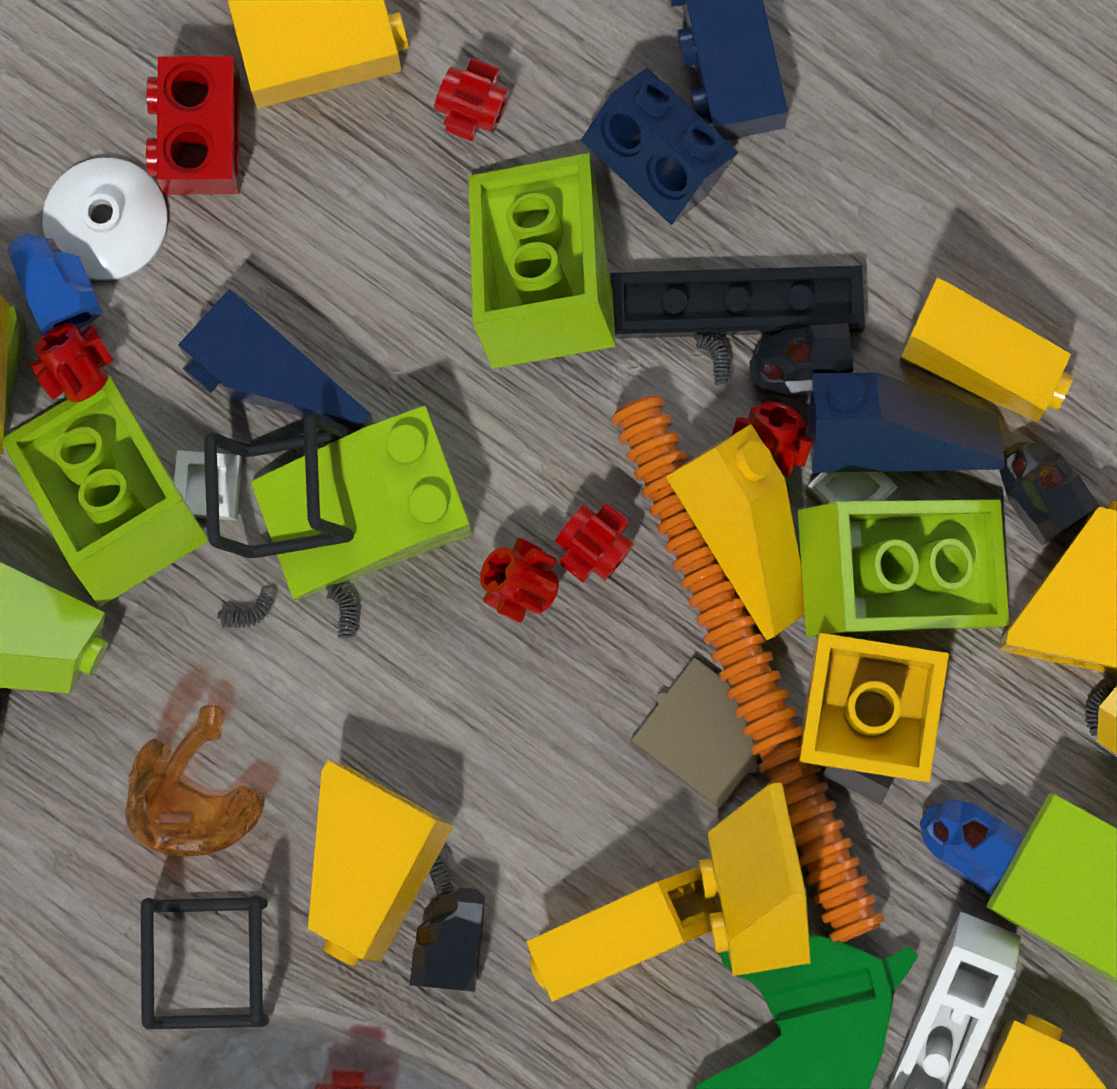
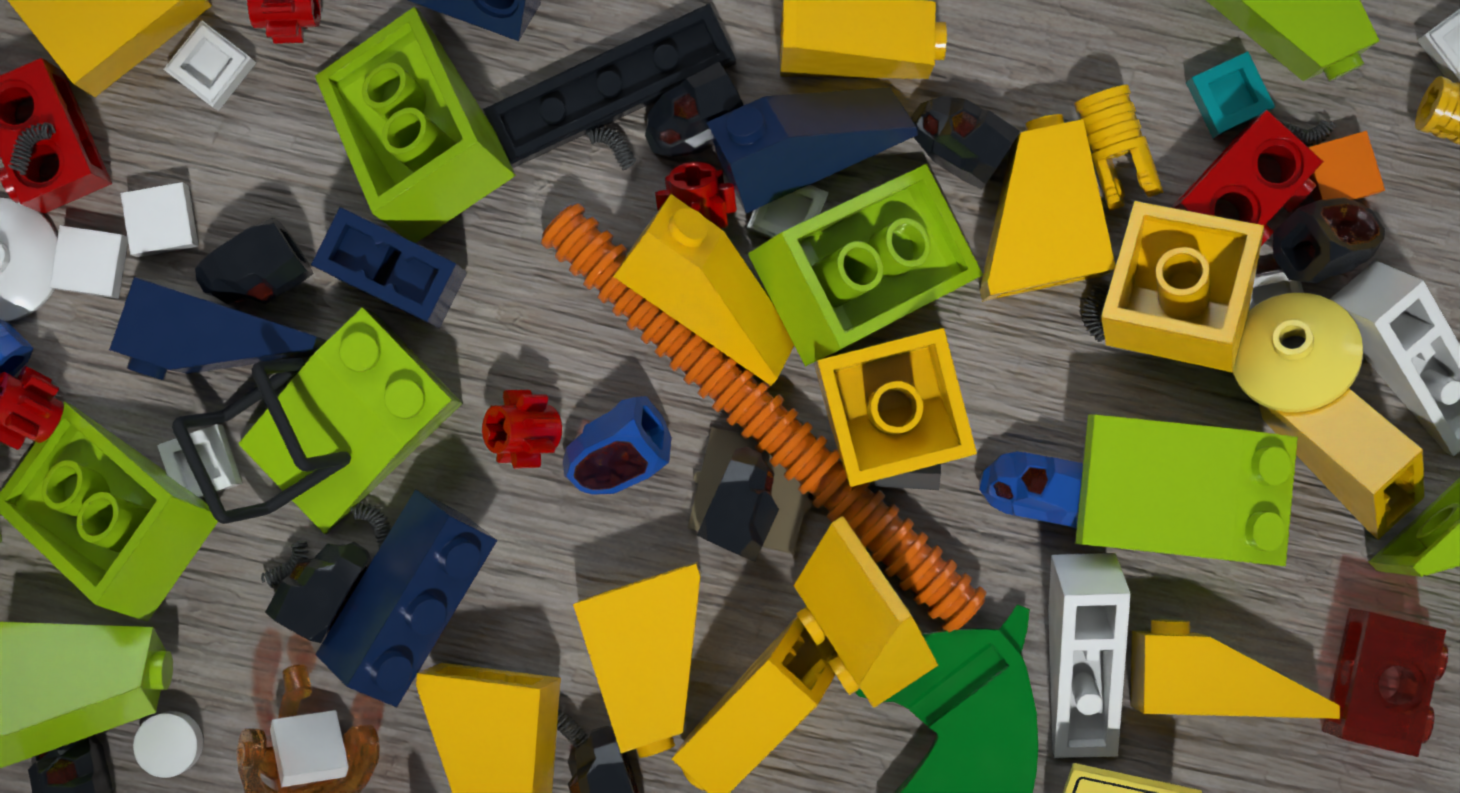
camera: 25 degrees left, 5 degrees up
red gear [555,503,634,583] -> none
none -> dark grey leg [8,122,55,175]
none -> white tile [49,225,128,299]
none -> white tile [120,182,199,257]
none -> white tile [133,711,203,778]
none -> white tile [163,21,256,111]
none -> black rock [195,218,313,304]
none -> black rock [265,542,372,643]
none -> white tile [270,710,349,787]
none -> dark blue brick [311,207,467,329]
none -> dark blue brick [315,489,498,708]
none -> blue rock [563,396,672,495]
none -> yellow slope [573,562,702,758]
none -> black rock [697,447,779,562]

